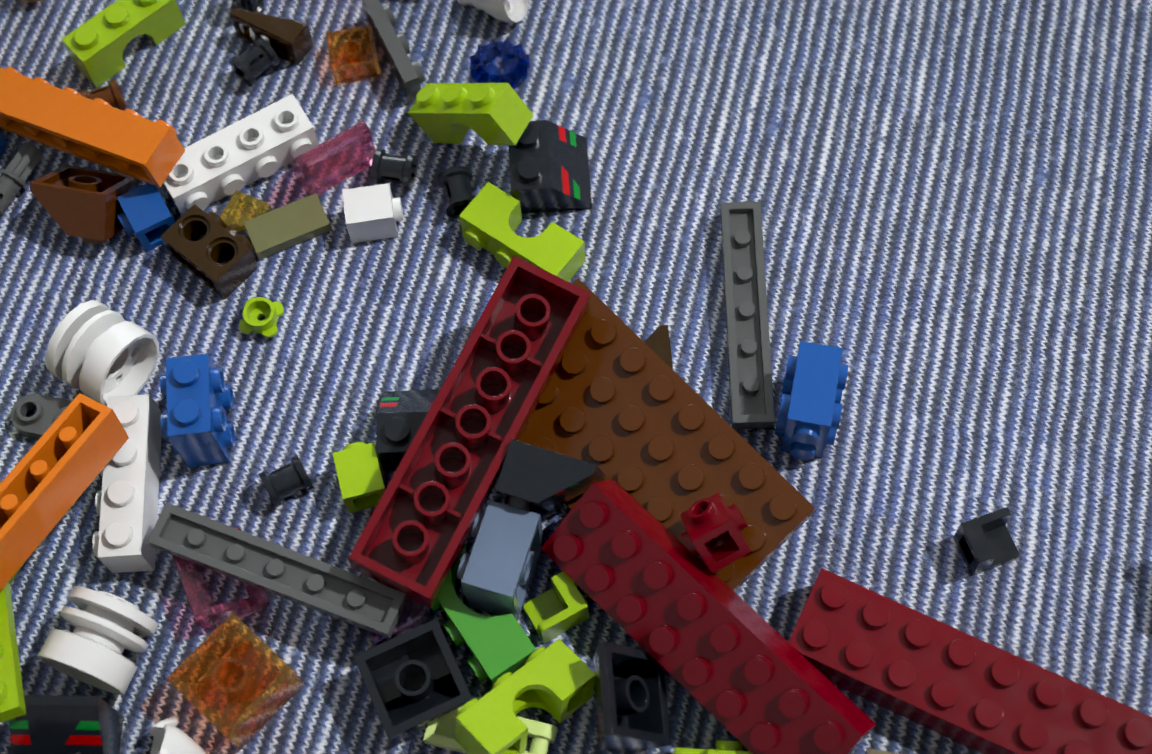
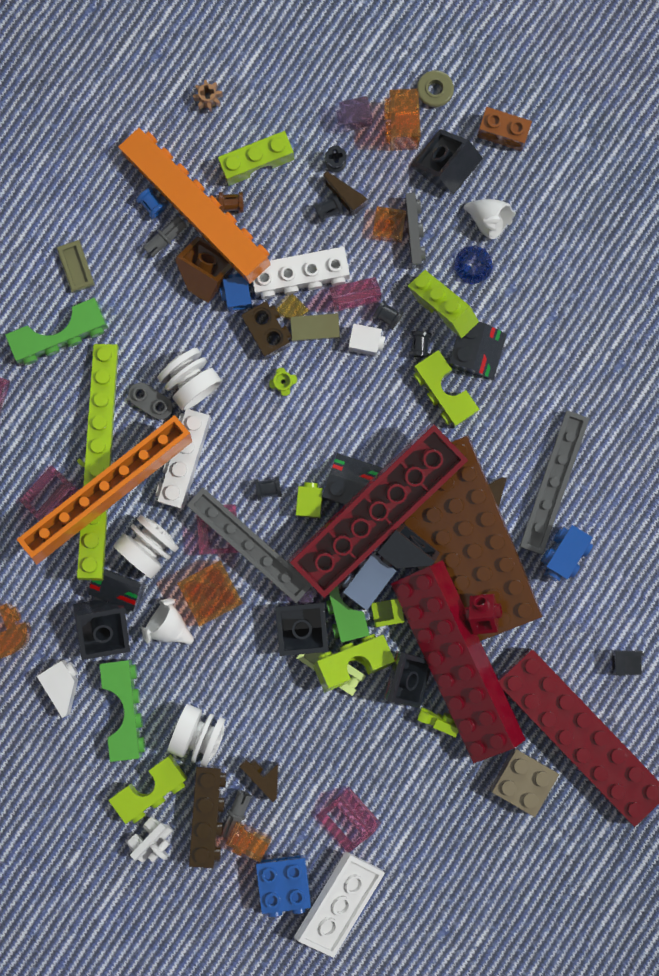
camera: 20 degrees right, 20 degrees up
blue brick [160,353,236,468] -> none

